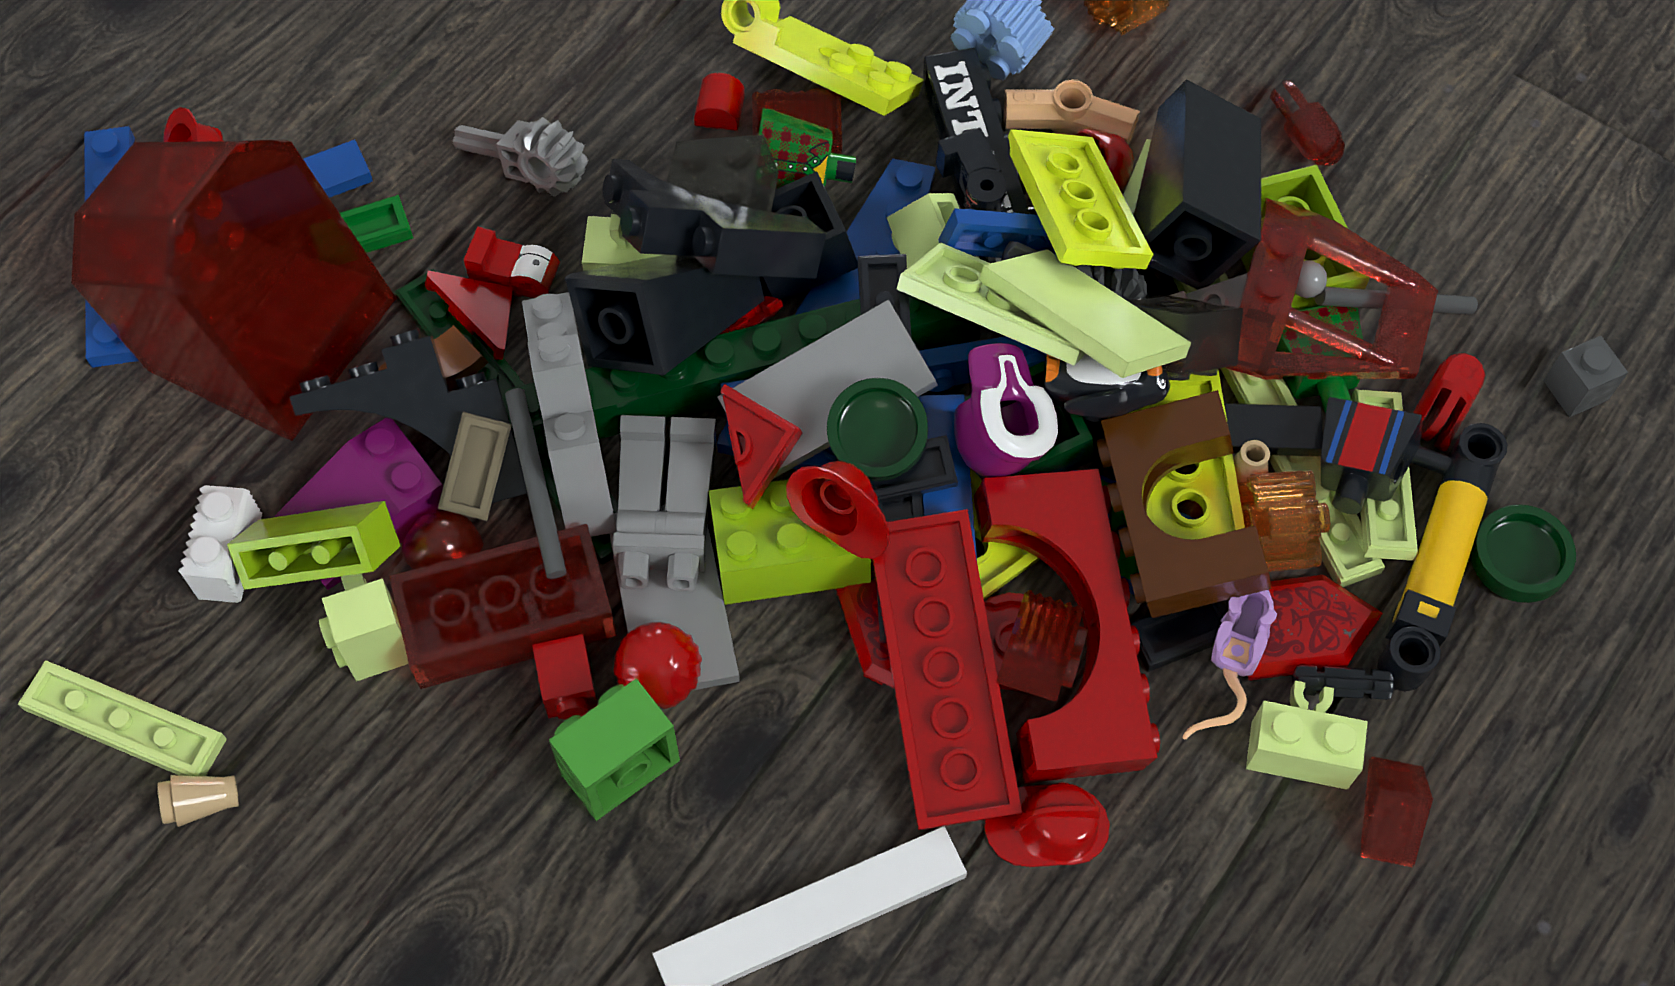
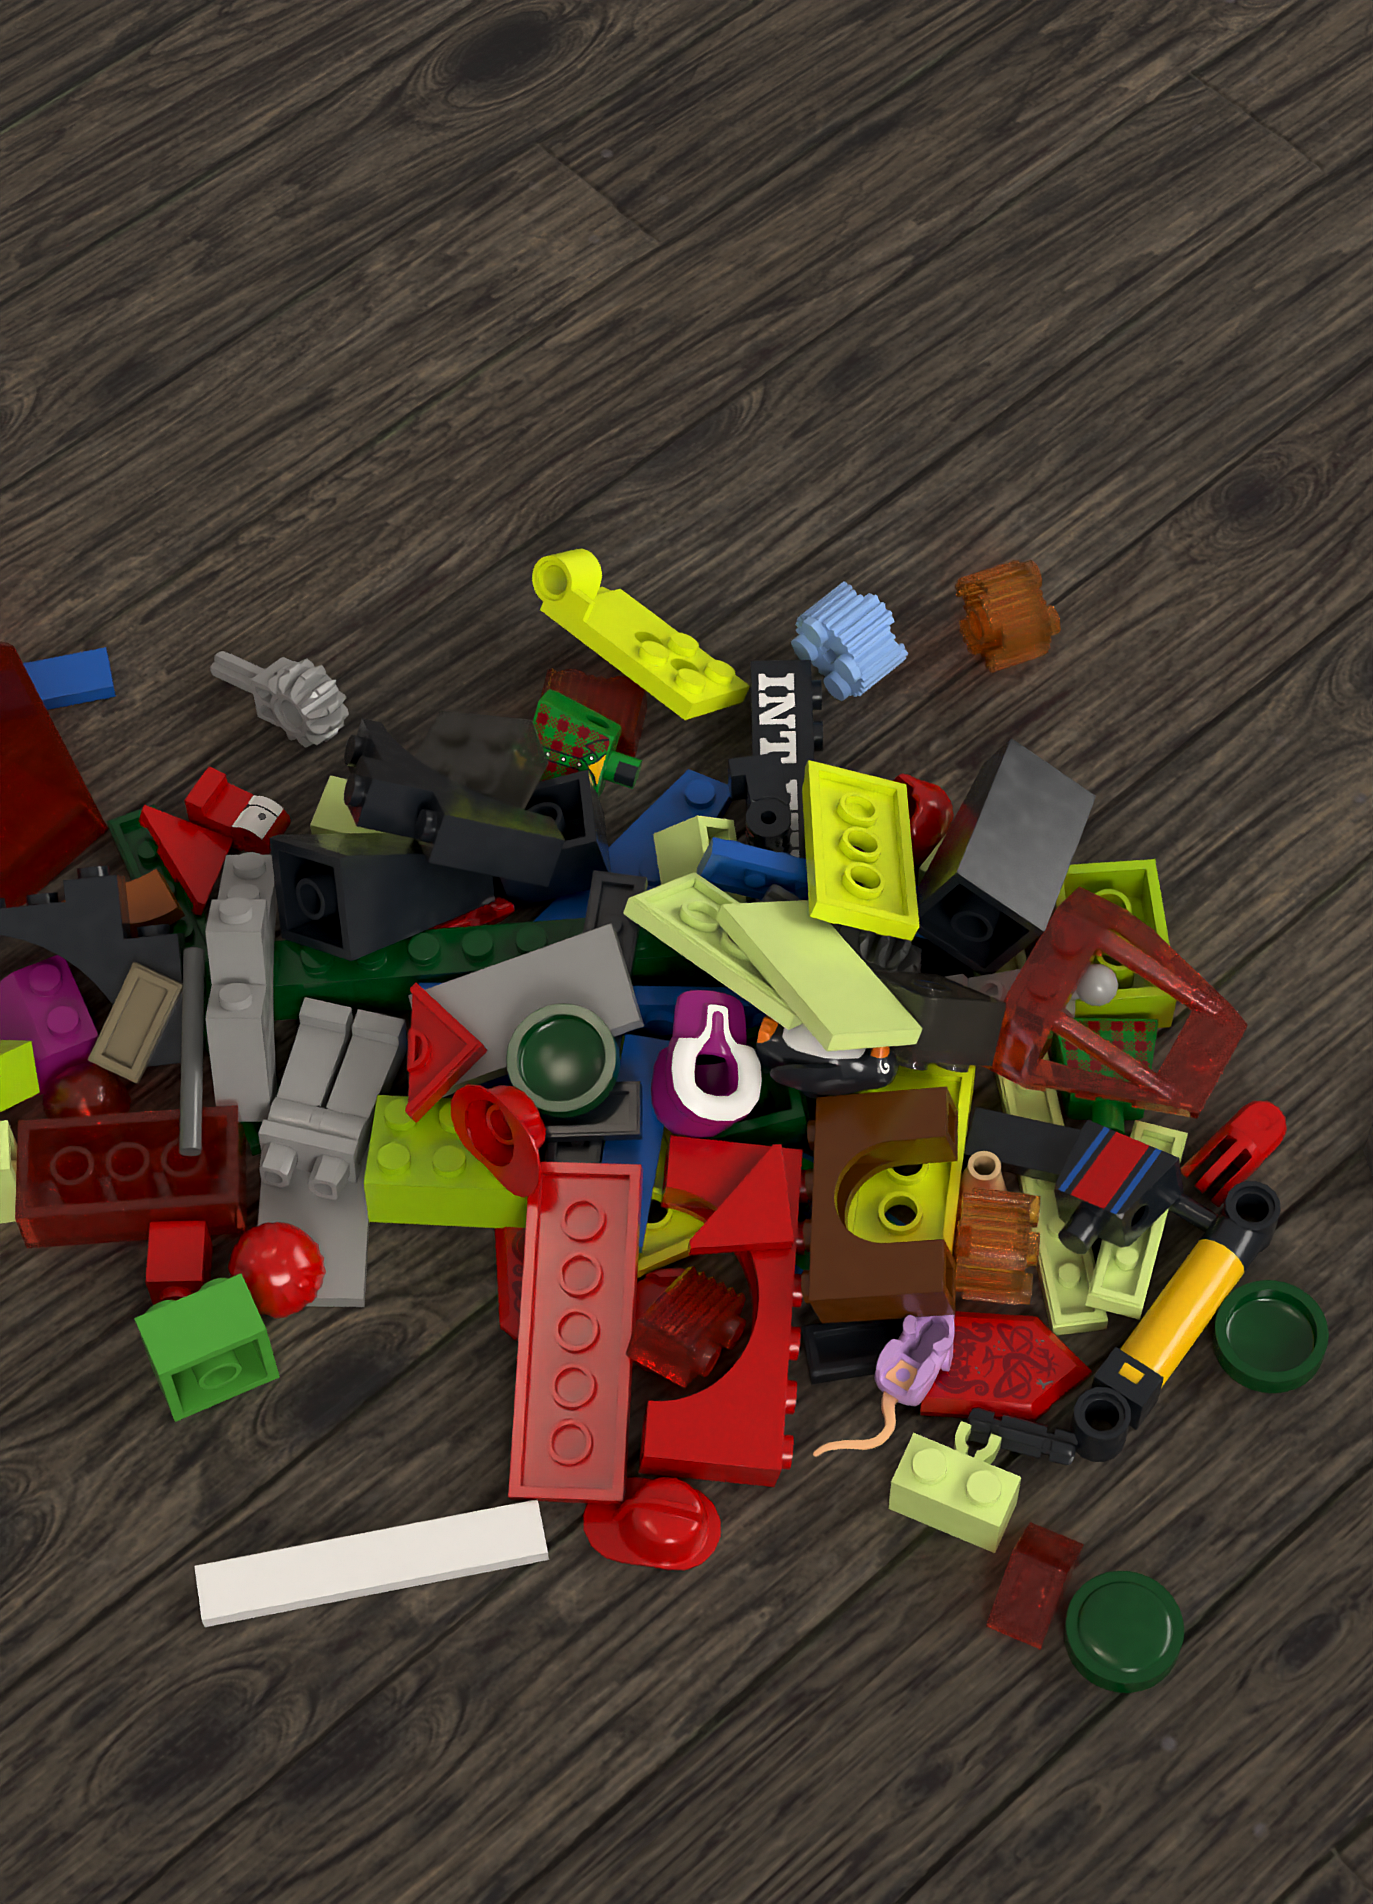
camera: 15 degrees right, 5 degrees down
green tile [311,195,414,265] -> none
red brick [694,73,745,131] -> none
light nougat piece [1003,80,1140,145] -> none
clear red arm [1270,80,1345,166] -> none
dark grey bar [1314,287,1478,315] -> none
none -> red tile [688,1144,794,1255]
none -> dark green piece [1064,1571,1184,1693]

